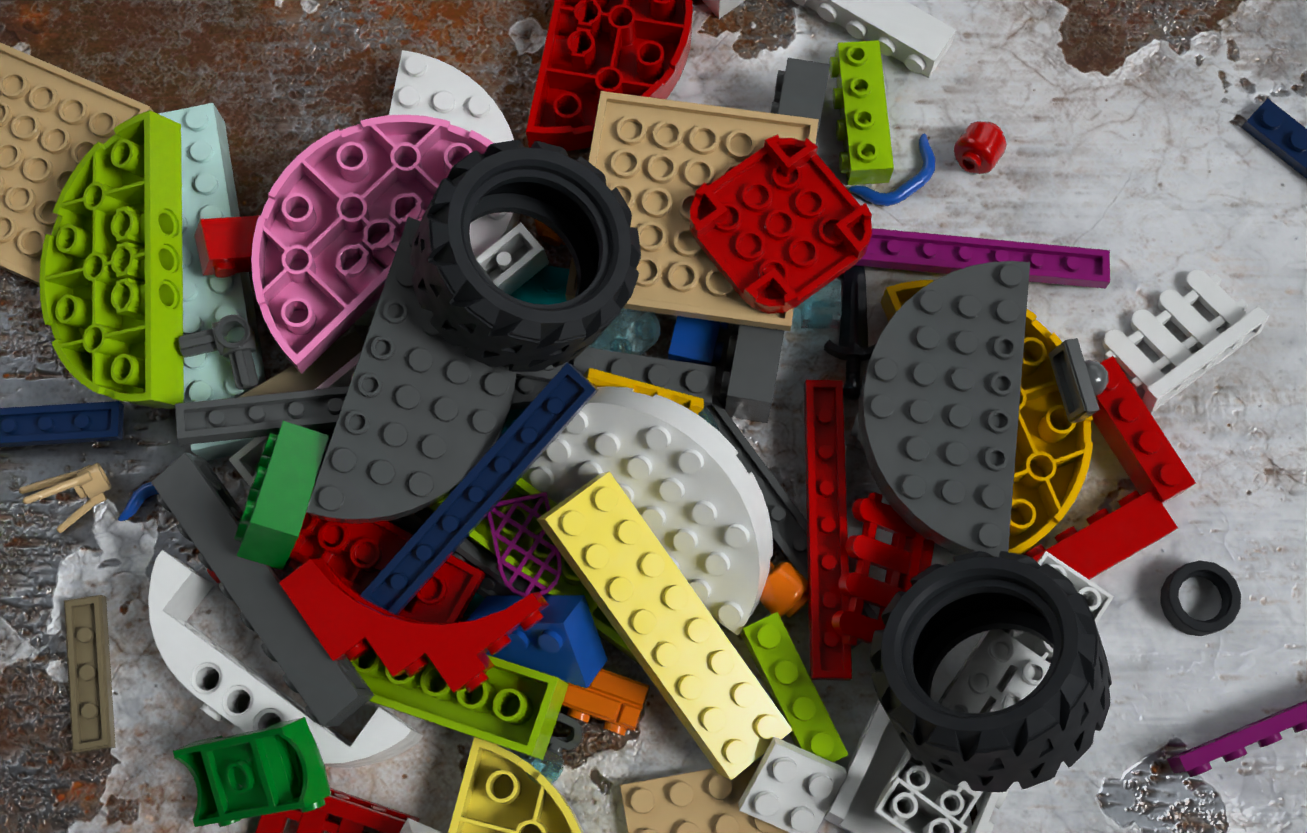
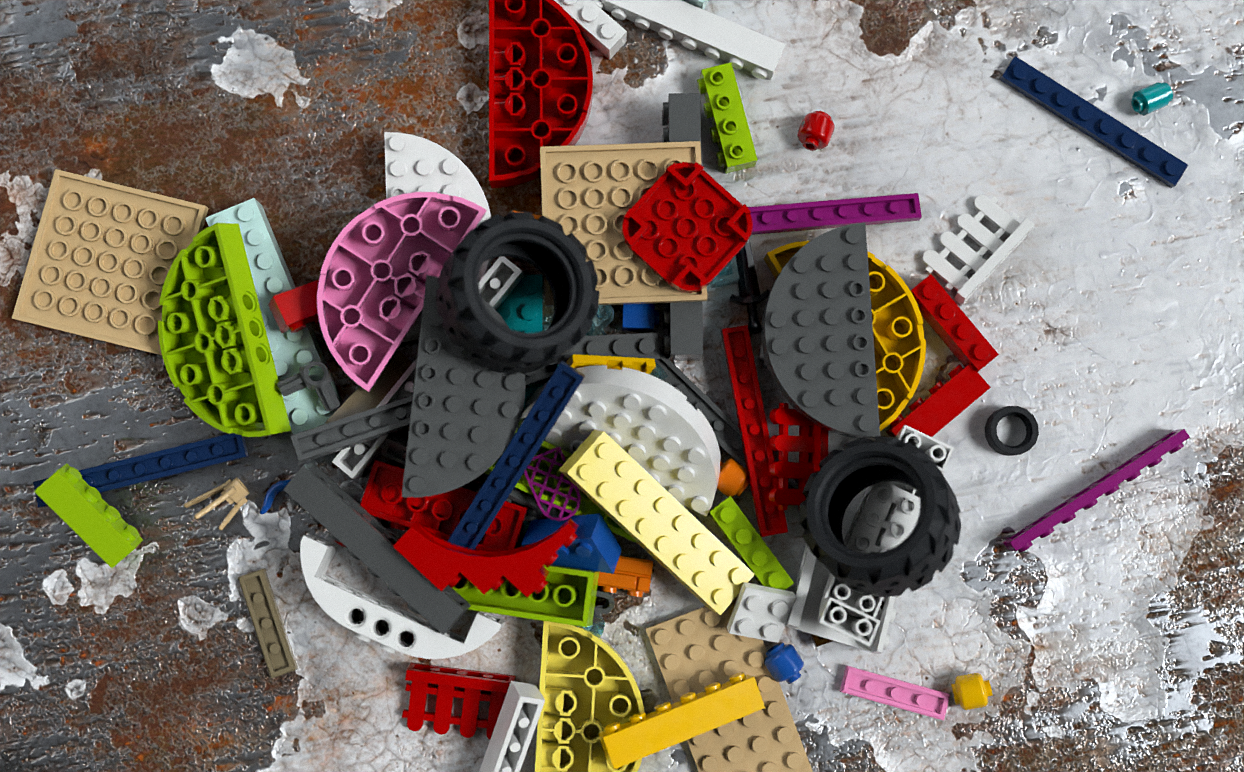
camera: 20 degrees left, 10 degrees up
green piece [173,717,331,827] -> none
green brick [234,421,329,570] -> none
blue animal [849,133,936,206] -> none
dark grey tile [1048,338,1109,424] -> none

